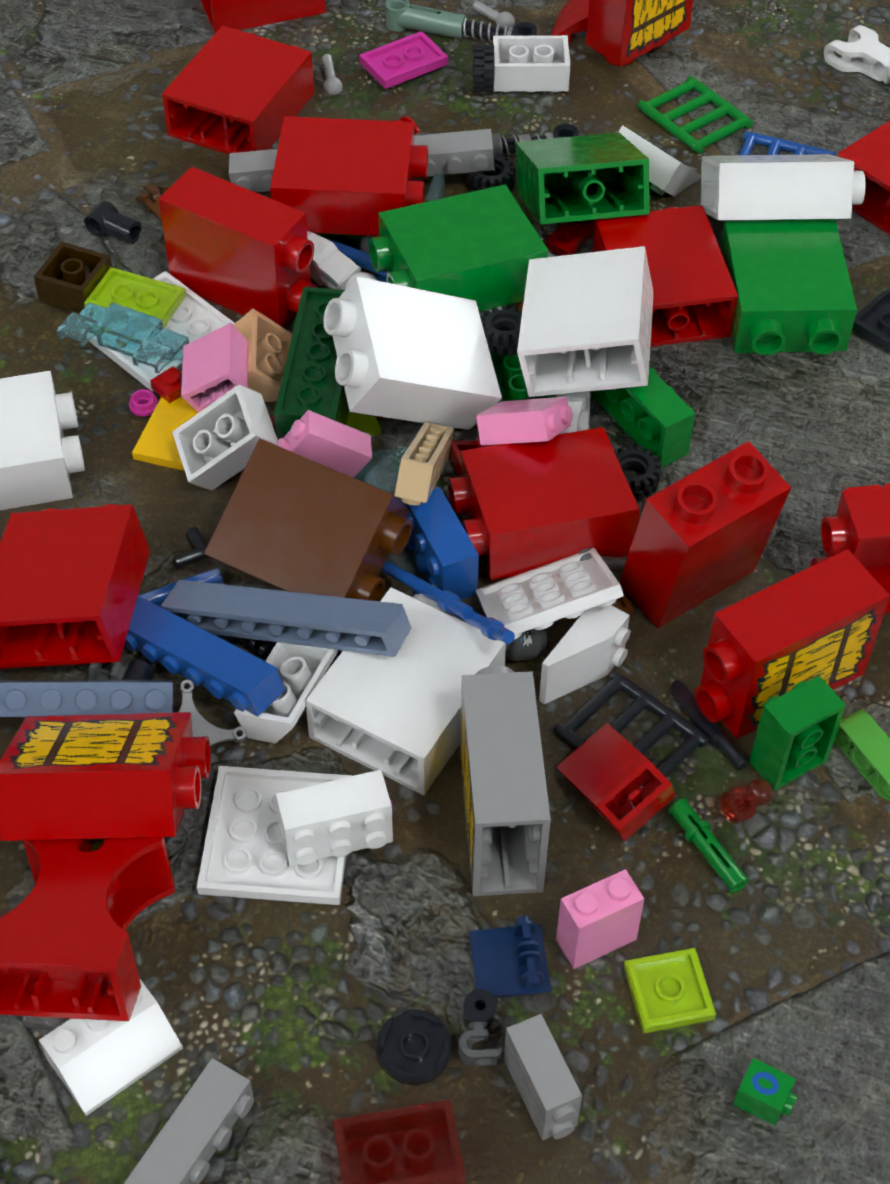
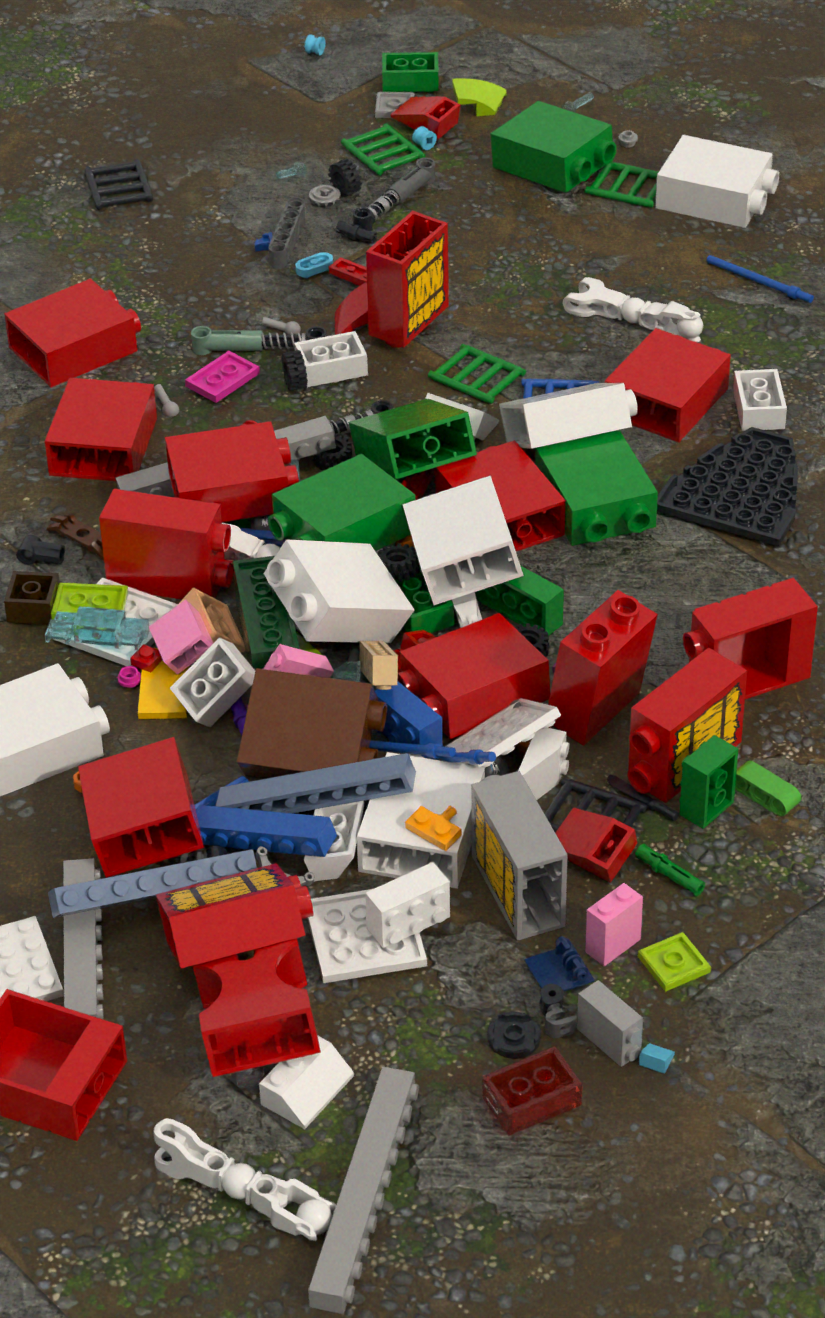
camera: 15 degrees left, 10 degrees down
black piece [173,527,209,568] -> none
bright pink brick [476,396,573,445] -> none
clear red plate [720,779,772,824] -> none
green brick [733,1058,798,1126] -> none
none -> light orange plate [405,806,462,851]
none -> medium azure slope [639,1043,675,1074]

